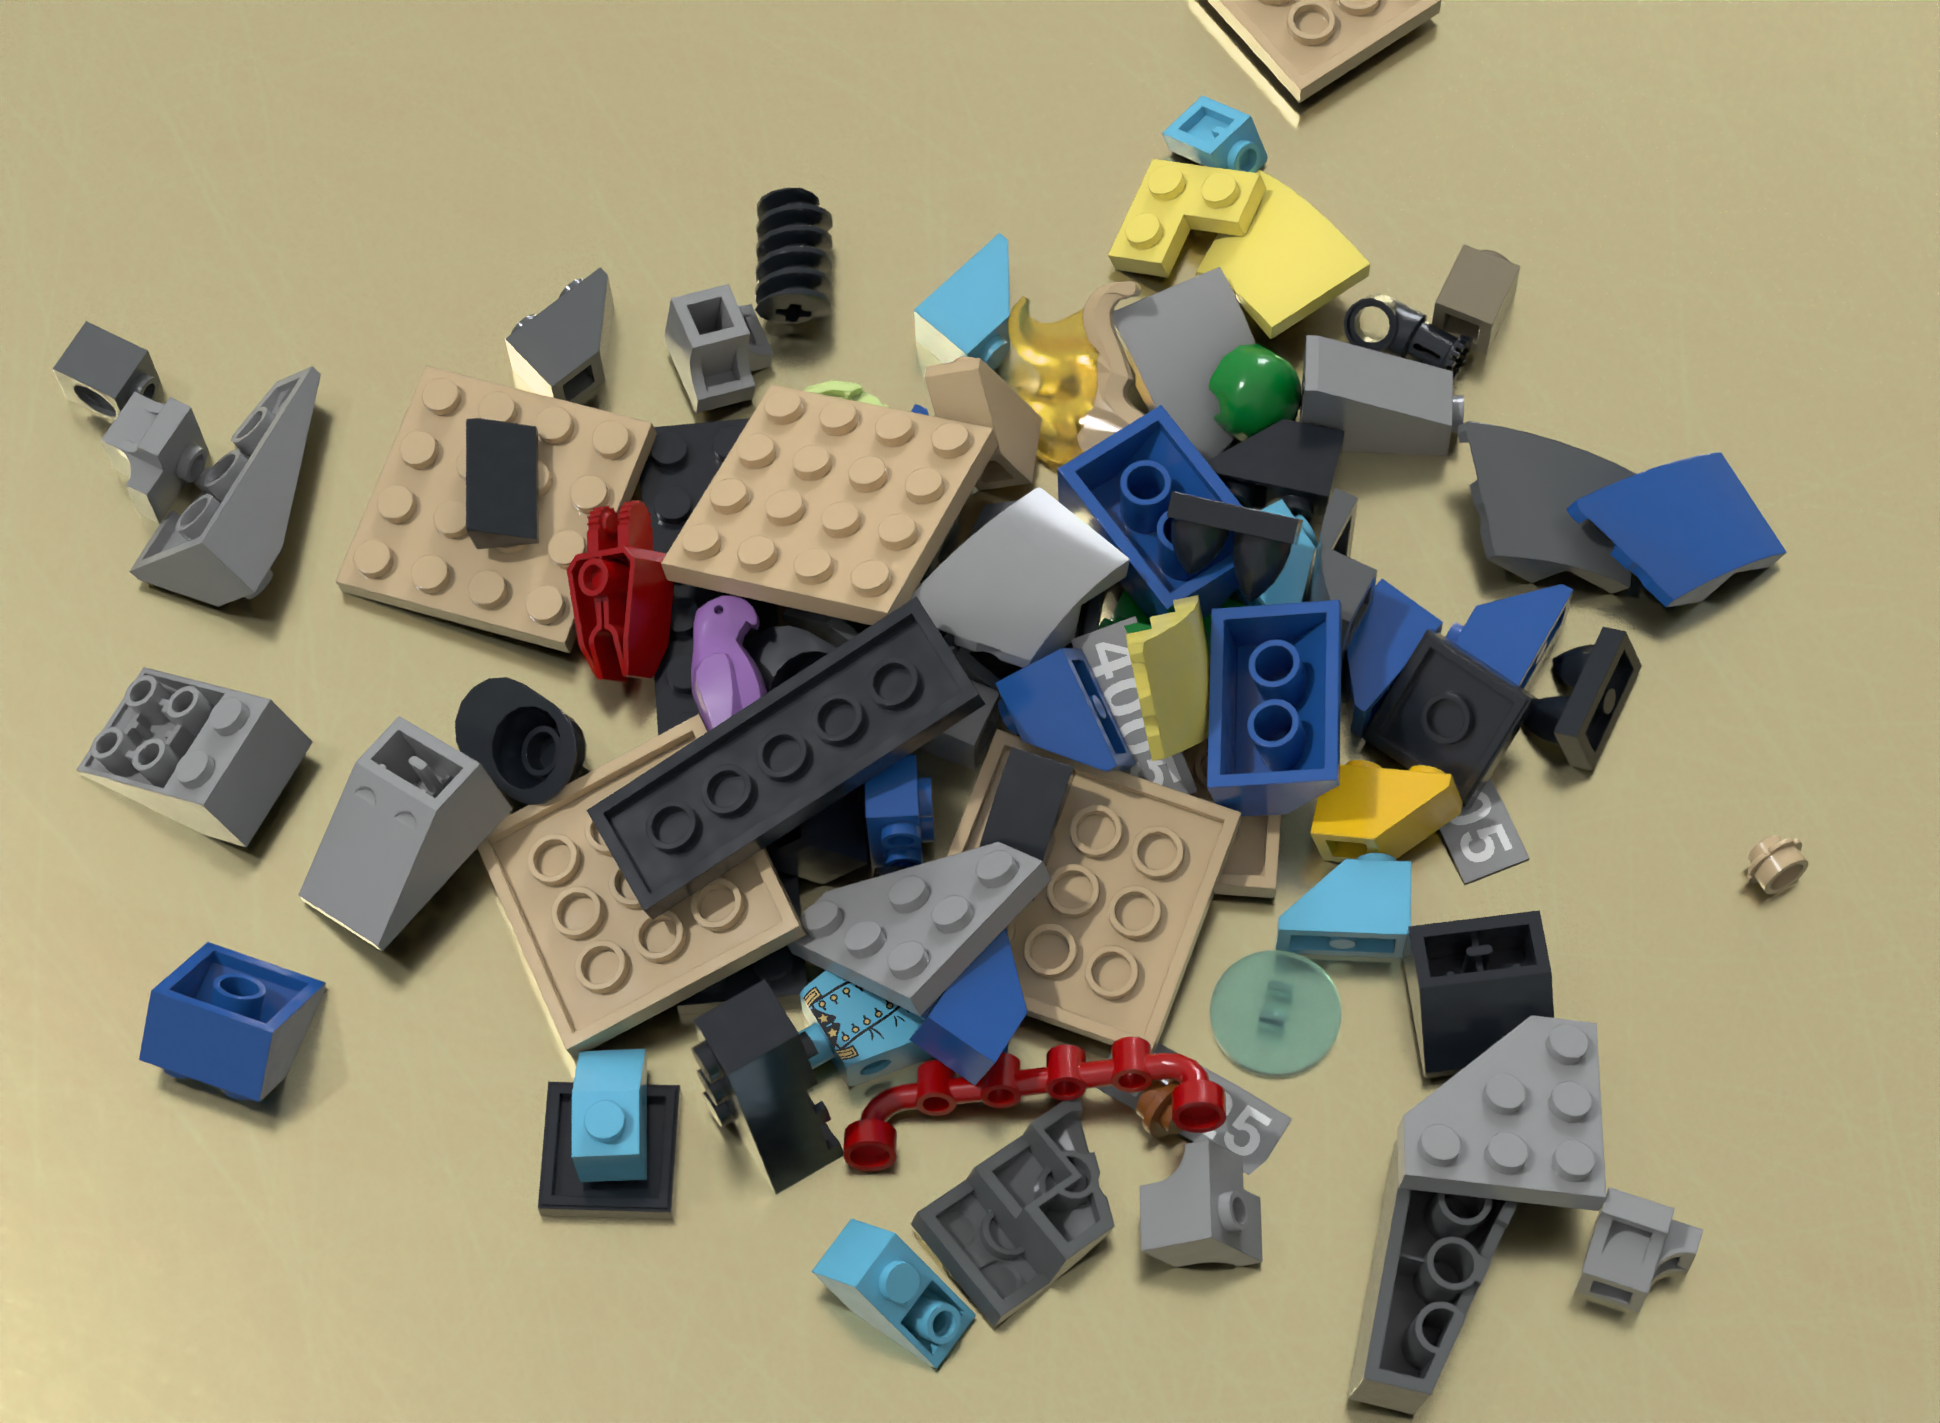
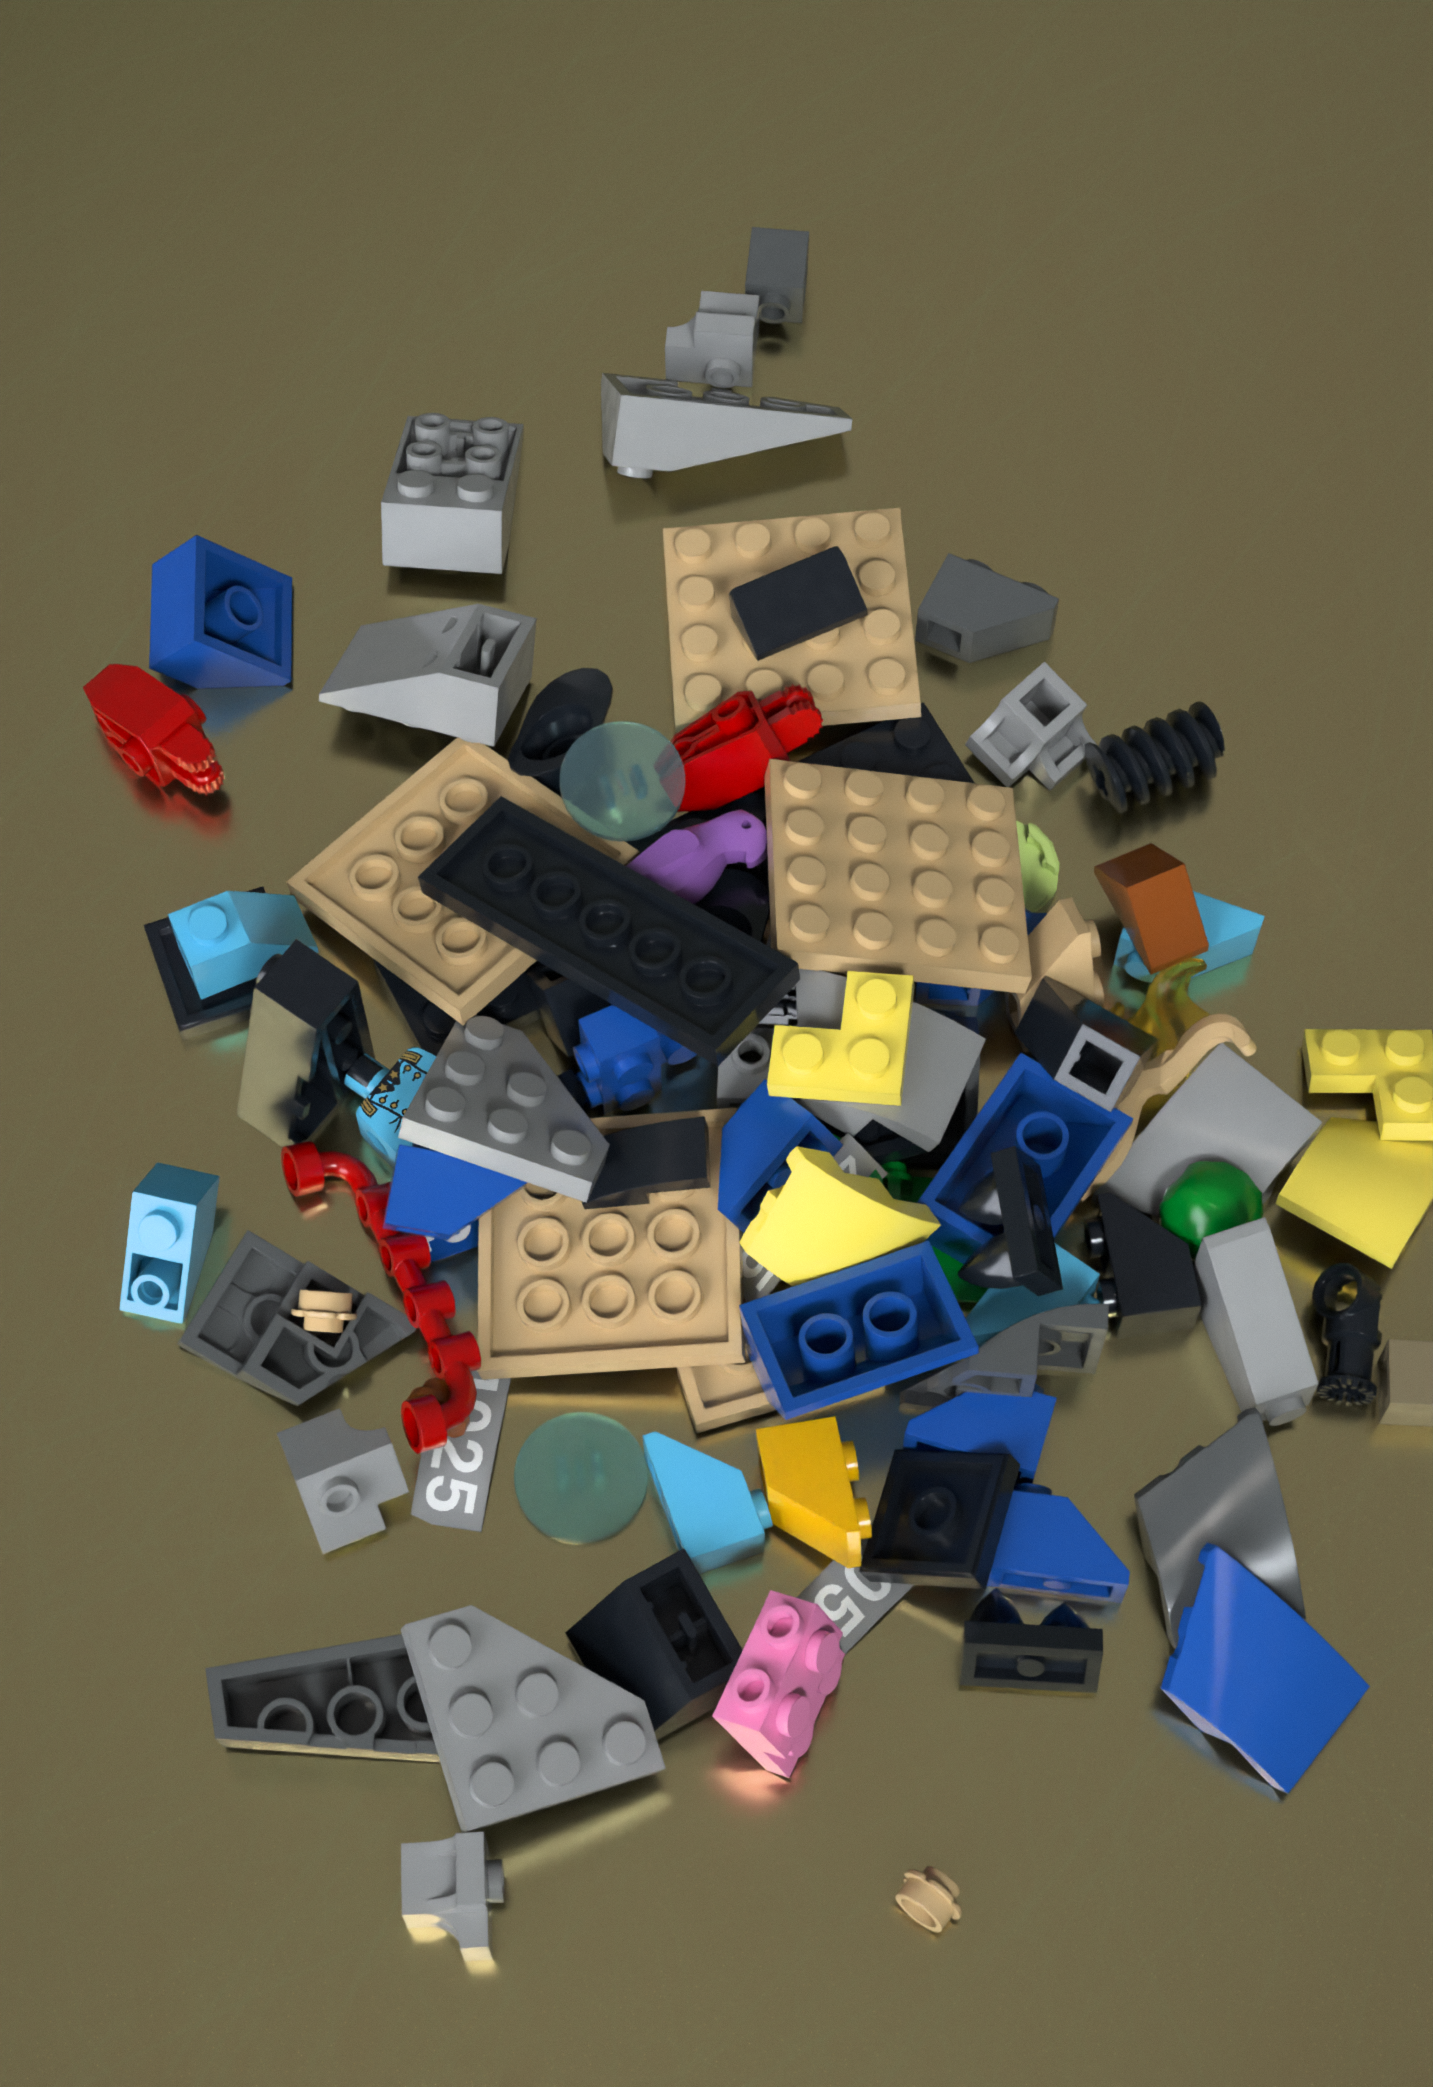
camera: 65 degrees right, 0 degrees up
none -> red hinge [82,664,225,795]
none -> tan plate [291,1289,357,1333]
none -> clear light blue piece [560,721,685,842]
none -> bright pink plate [712,1590,845,1778]
none -> light yellow plate [767,971,914,1106]
none -> black slope [1015,976,1159,1112]
none -> dark orange slope [1094,843,1209,975]

